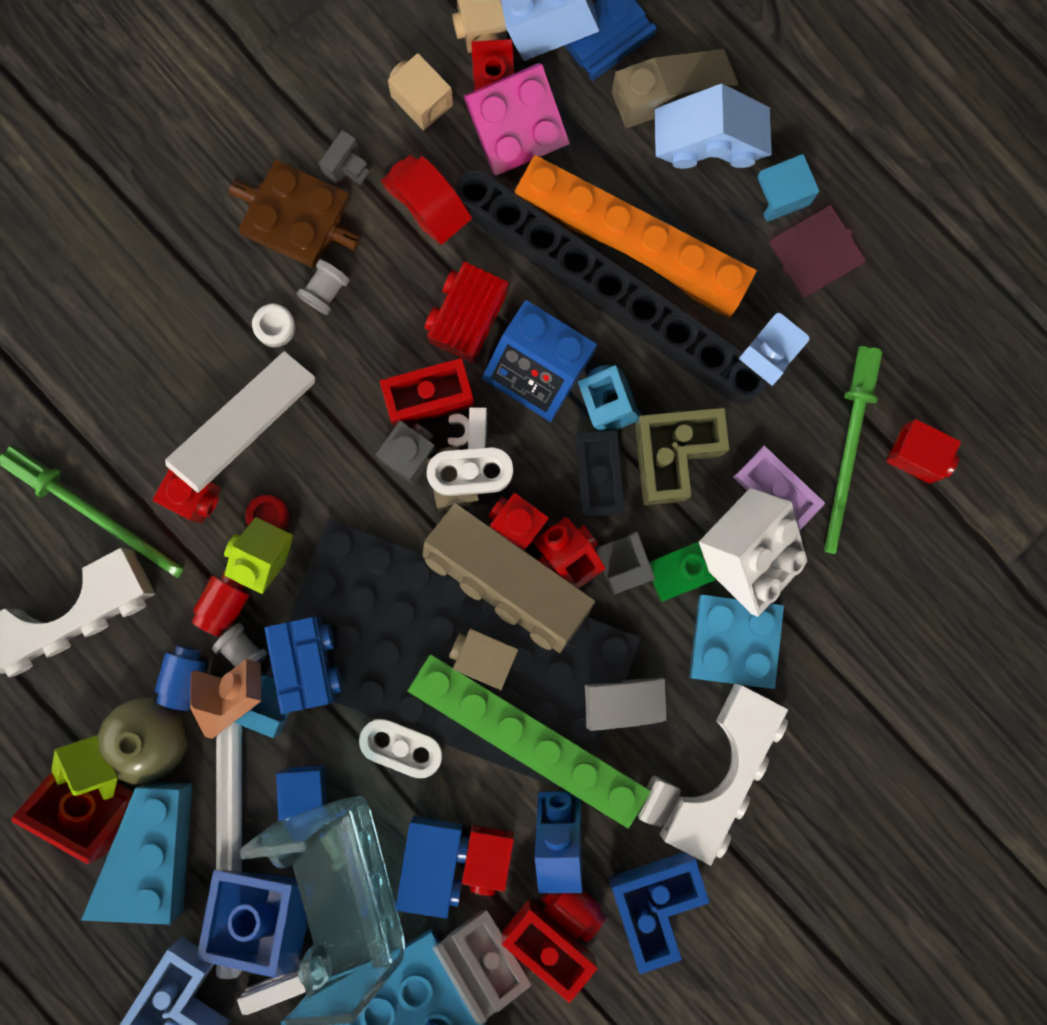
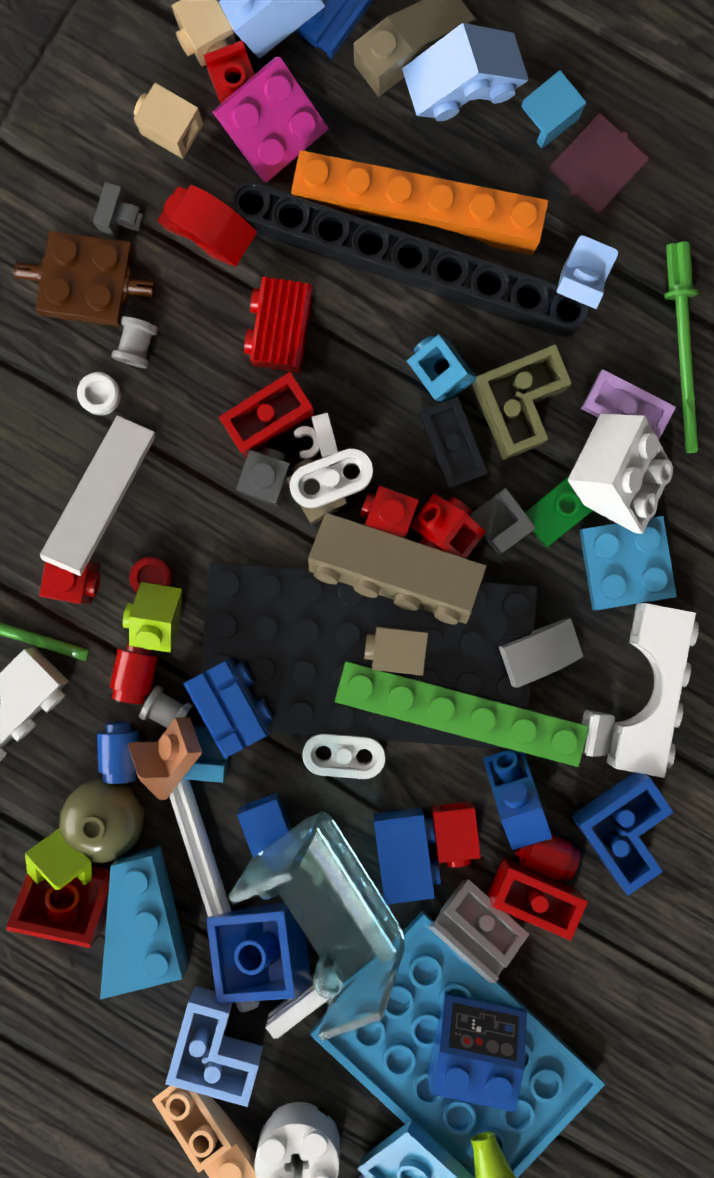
camera: 10 degrees left, 5 degrees up
blue slope [482,300,597,423] -> none

